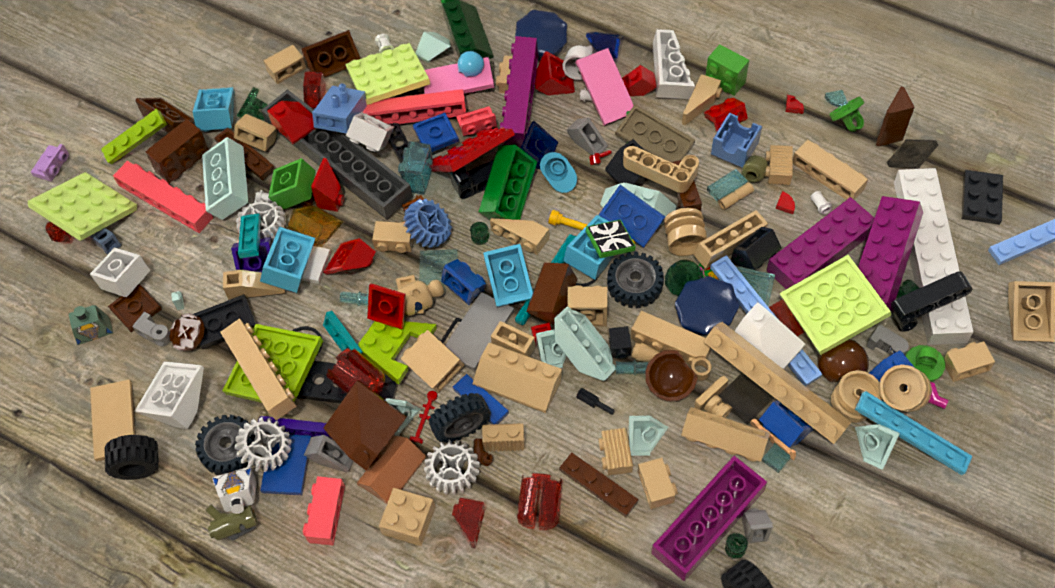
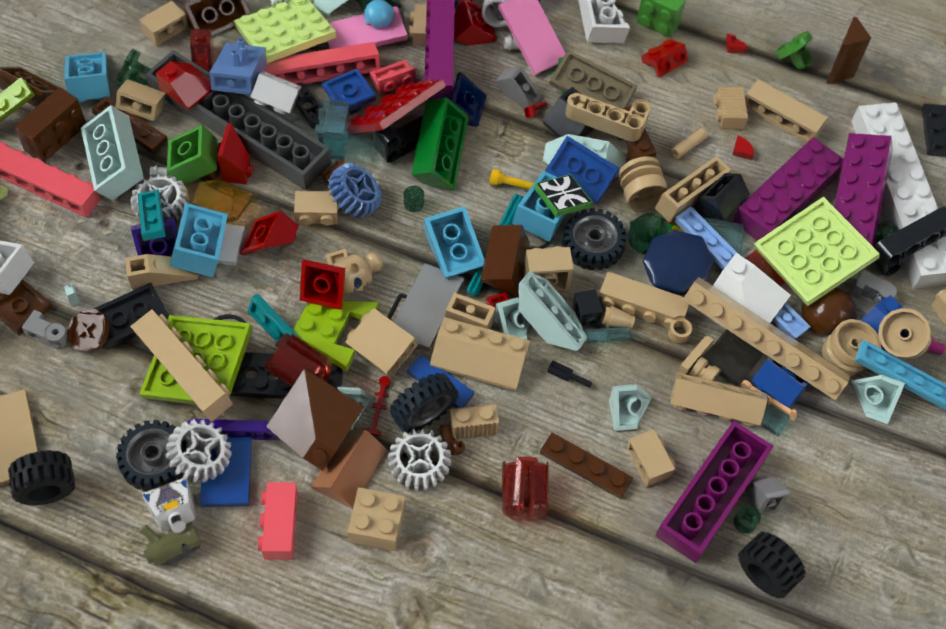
camera: 15 degrees left, 0 degrees up
white slope [135,362,204,429] -> none
light grey slope [304,435,353,472] -> none
clear light blue axle [340,291,369,306] -> none
clear light blue tile [419,249,458,285] -> none
blue slope [441,259,486,305] -> none
clear red slope [452,497,486,549] -> none
tan slope [490,218,549,255] -> none
medium azure piece [540,152,577,193] -> none
tan brick [598,428,633,476] -> none
red slope [622,65,657,97] -> none
reddish brown cylinder [645,350,698,401] -> none
tan slope [682,74,723,125] -> none
clear light blue tile [707,169,748,202] -> none
medium blue piece [711,113,762,168] -> none
olive head [742,155,768,183] -> none
white pin [811,191,832,215] -> none
clear light blue tile [825,90,848,107] -> none
clear smoke tile [887,139,938,169] -> none
bright green tile [906,345,945,382] -> none

